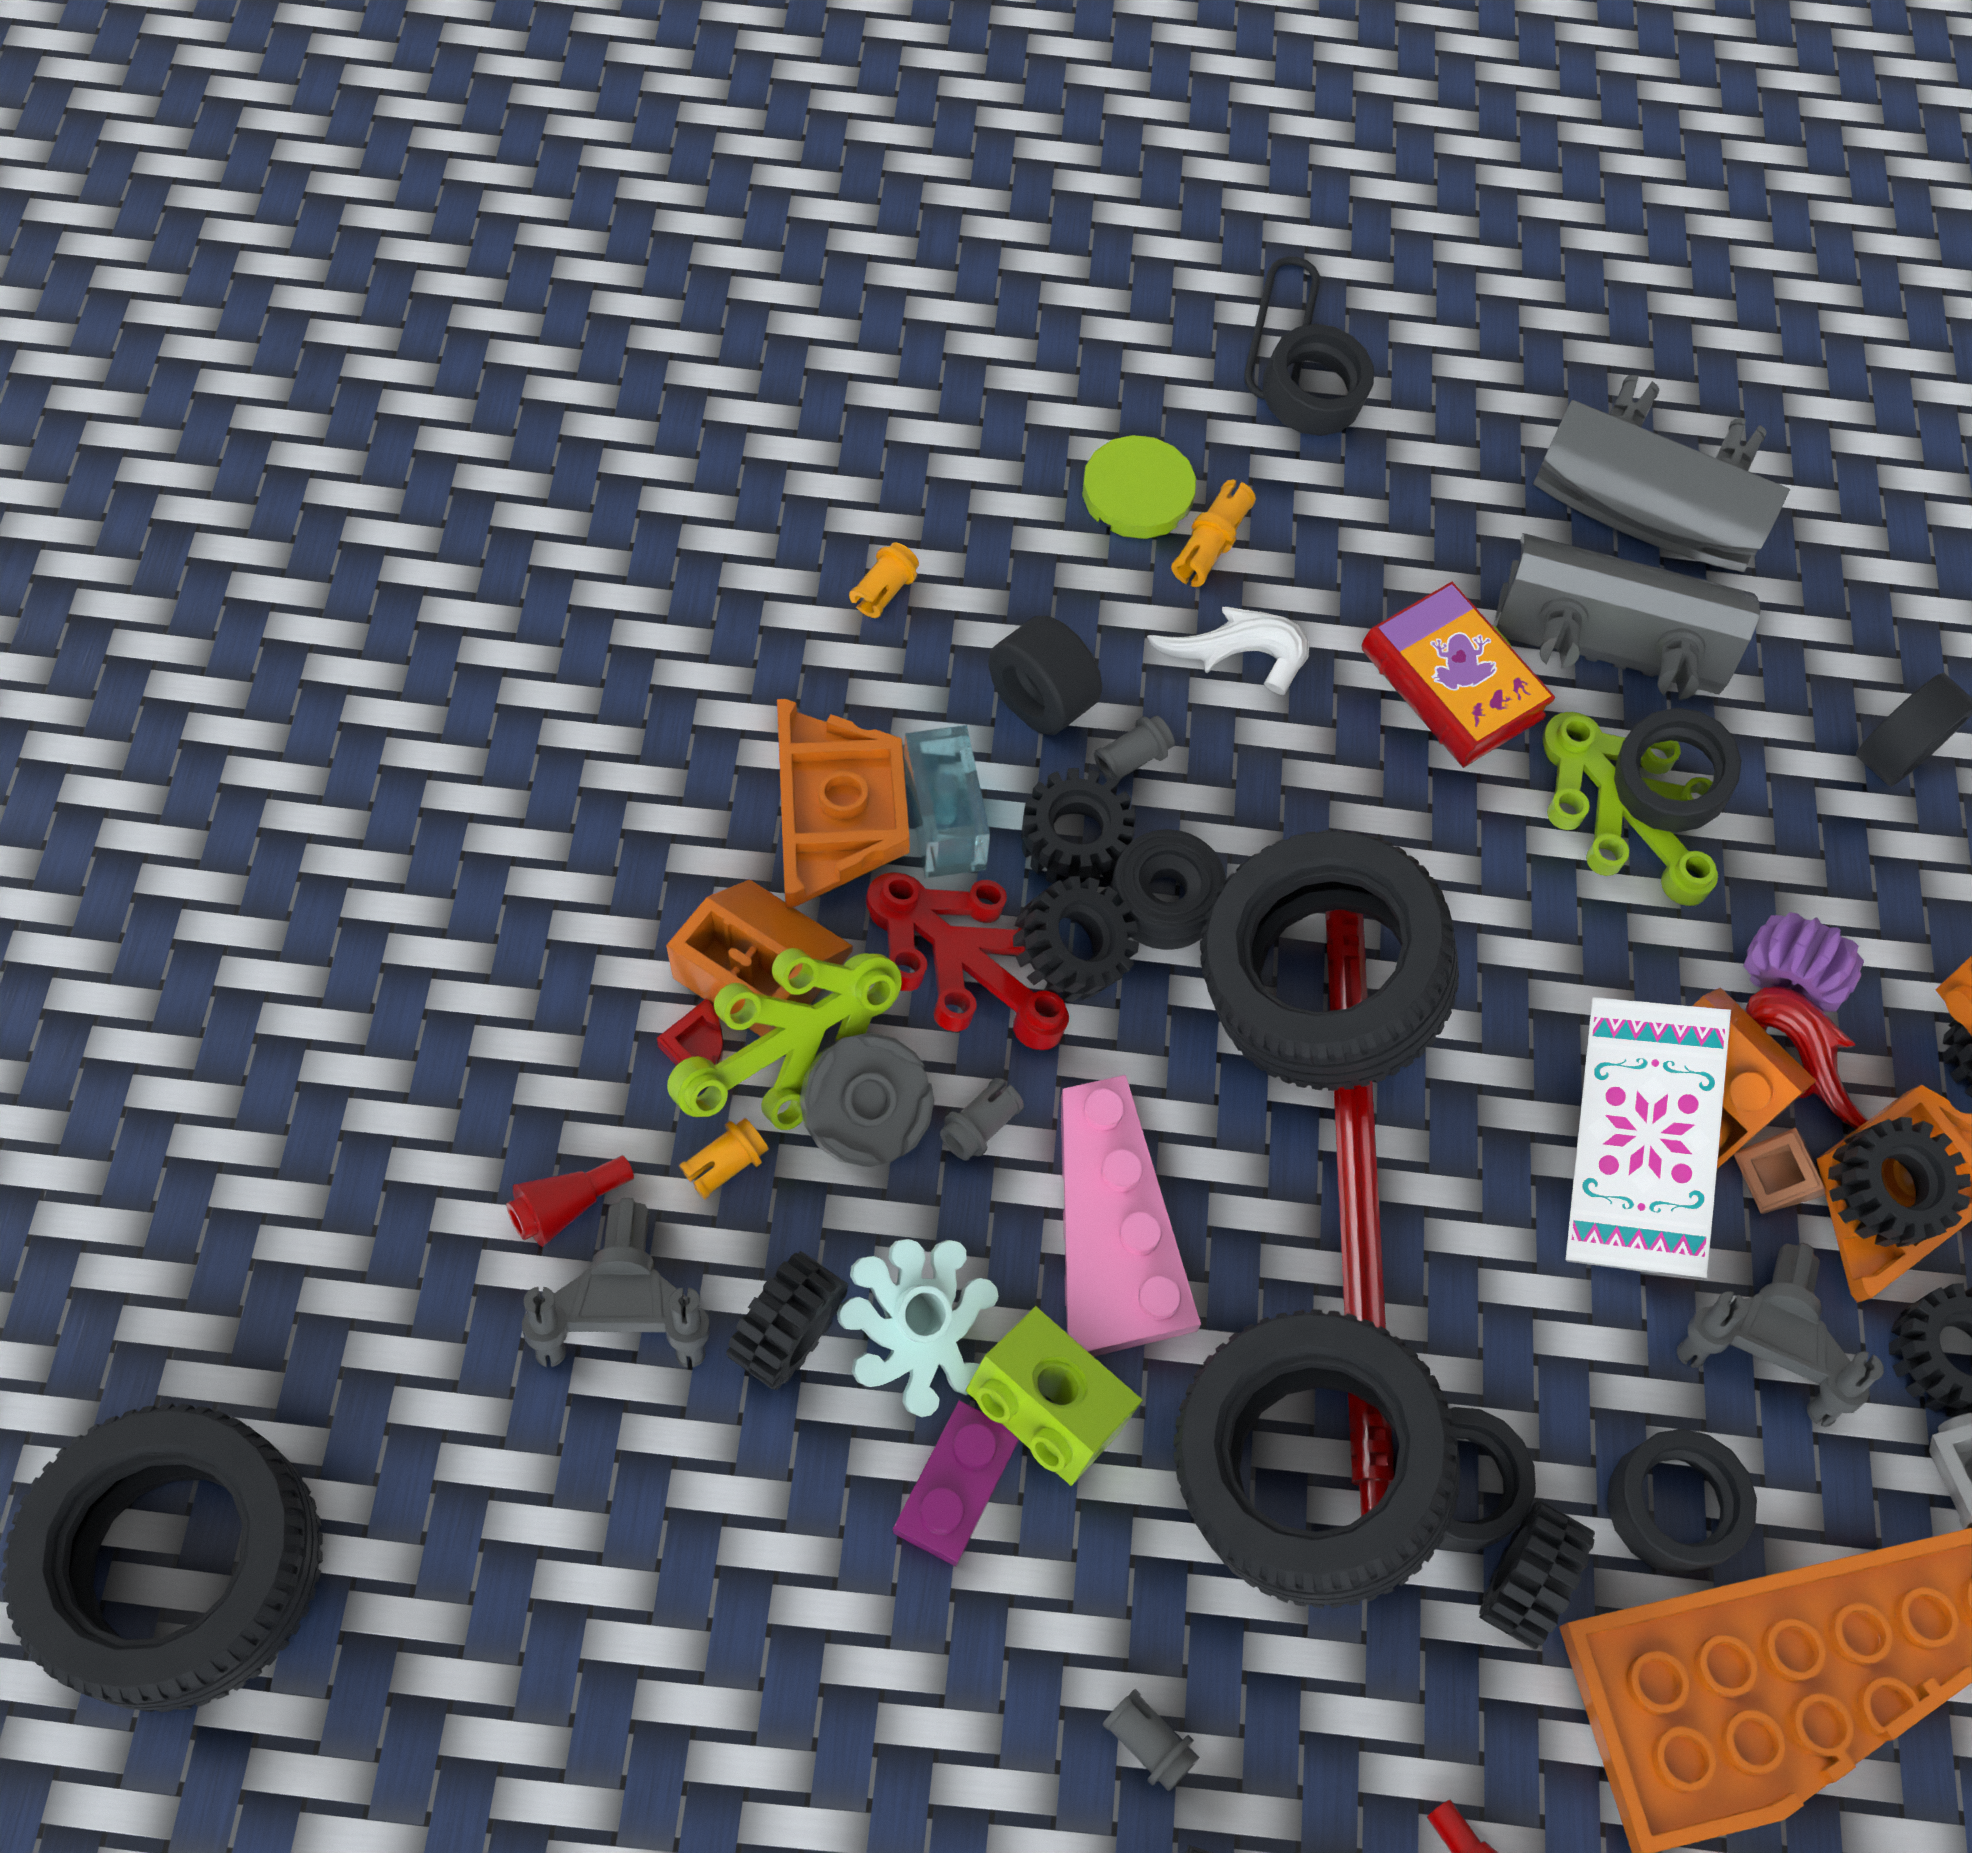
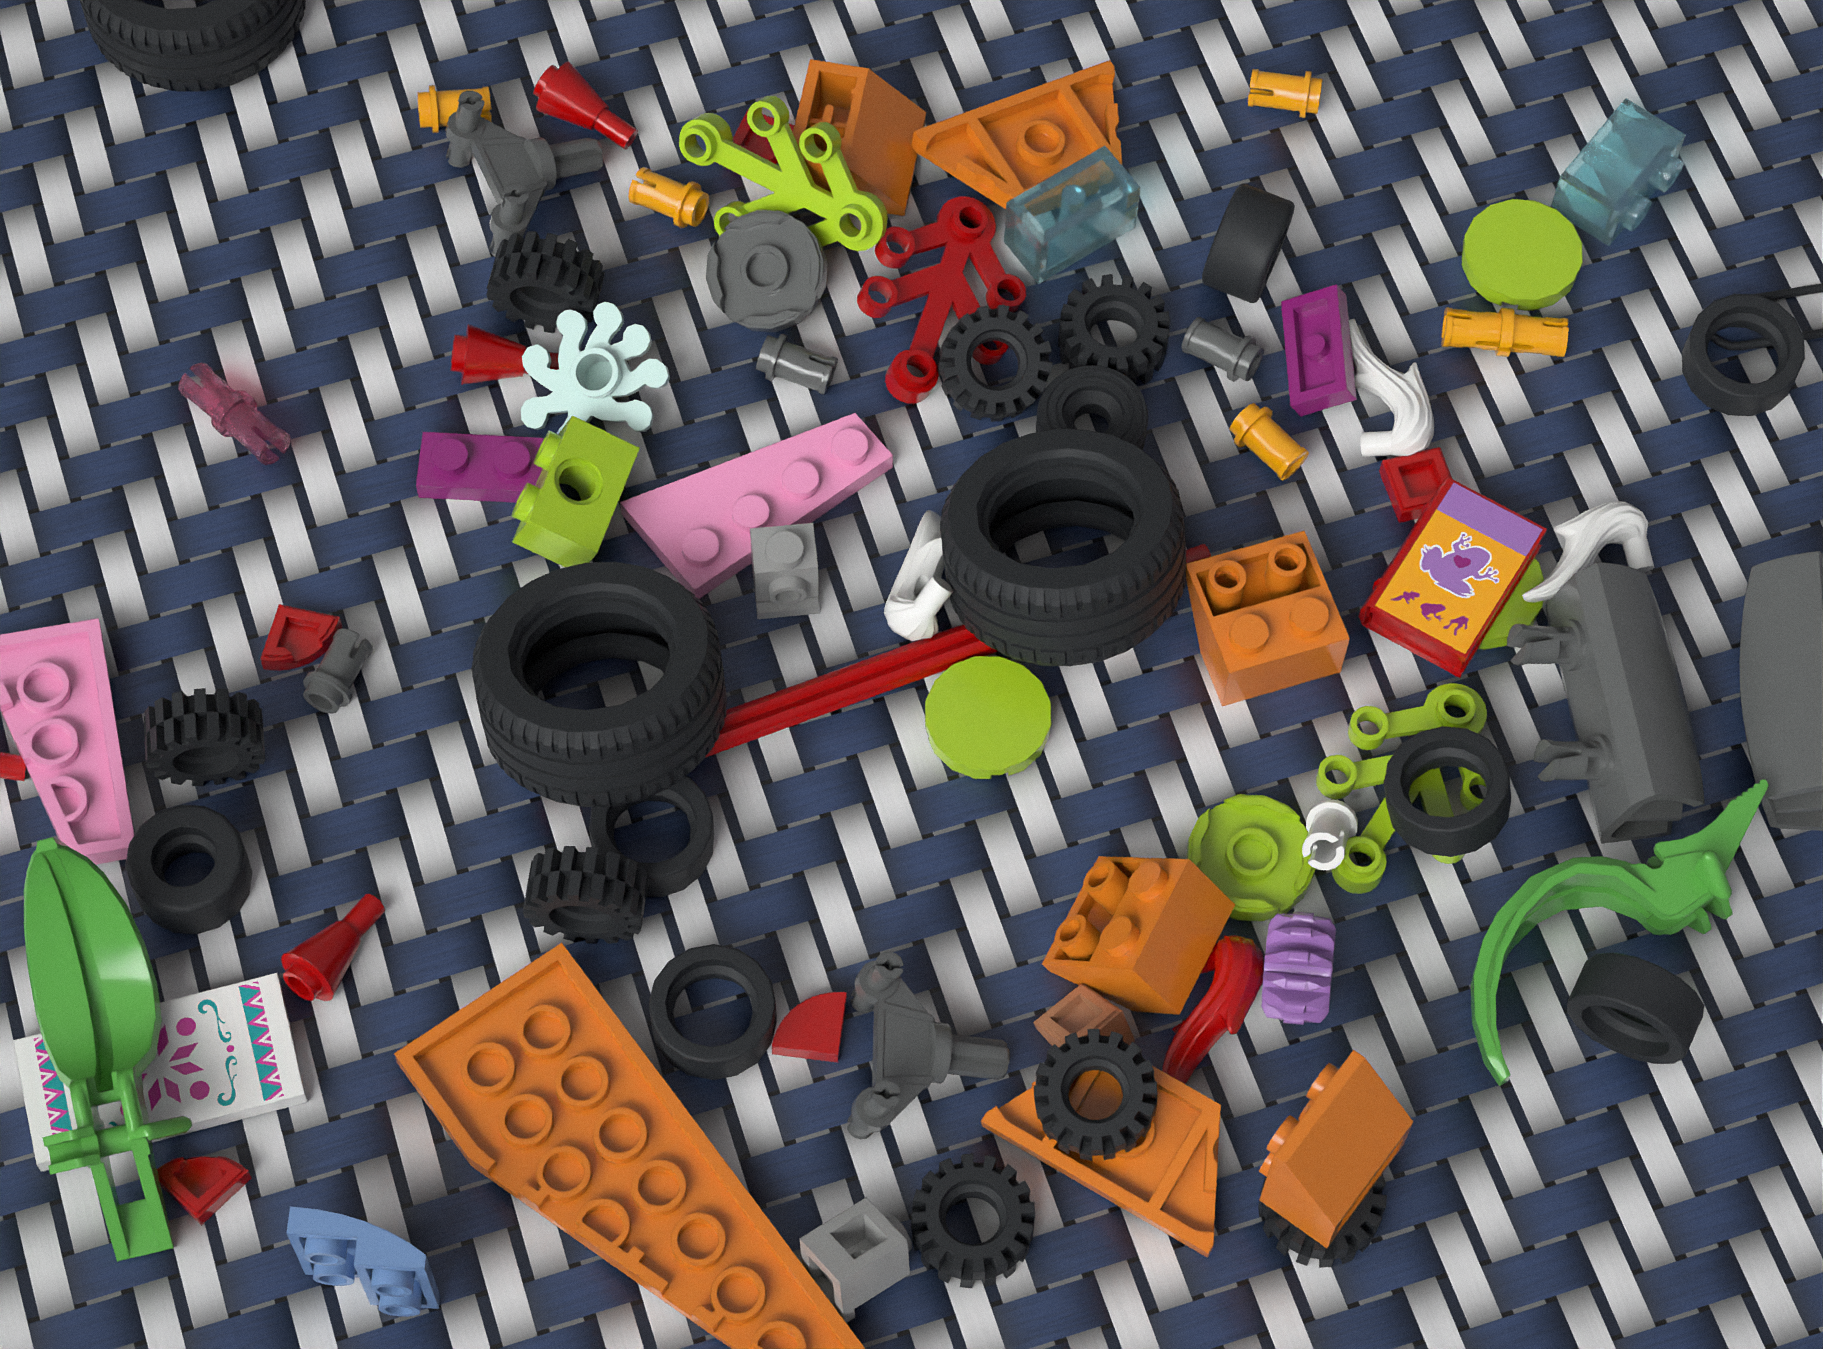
camera: 70 degrees right, 0 degrees up
white tile [1566,997,1731,1280] -> none
none -> clear pink pin [178,363,291,465]
none -> red tile [260,604,342,671]
none -> light orange pin [417,85,492,133]
none -> red cone [450,324,559,385]
none -> light grey brick [750,523,820,619]
none -> red tile [772,992,847,1063]
none -> white piece [884,510,953,641]
none -> lime tile [925,656,1051,779]
none -> orange slope [1186,530,1350,706]
none -> lime tile [1187,794,1316,921]
none -> light orange pin [1229,403,1309,481]
none -> magenta plate [1281,284,1357,417]
none -> white pin [1302,799,1358,870]
none -> red tile [1379,447,1453,523]
none -> bright green piece [1471,779,1769,1086]
none -> white piece [1522,501,1654,602]
none -> clear light blue brick [1551,98,1686,246]

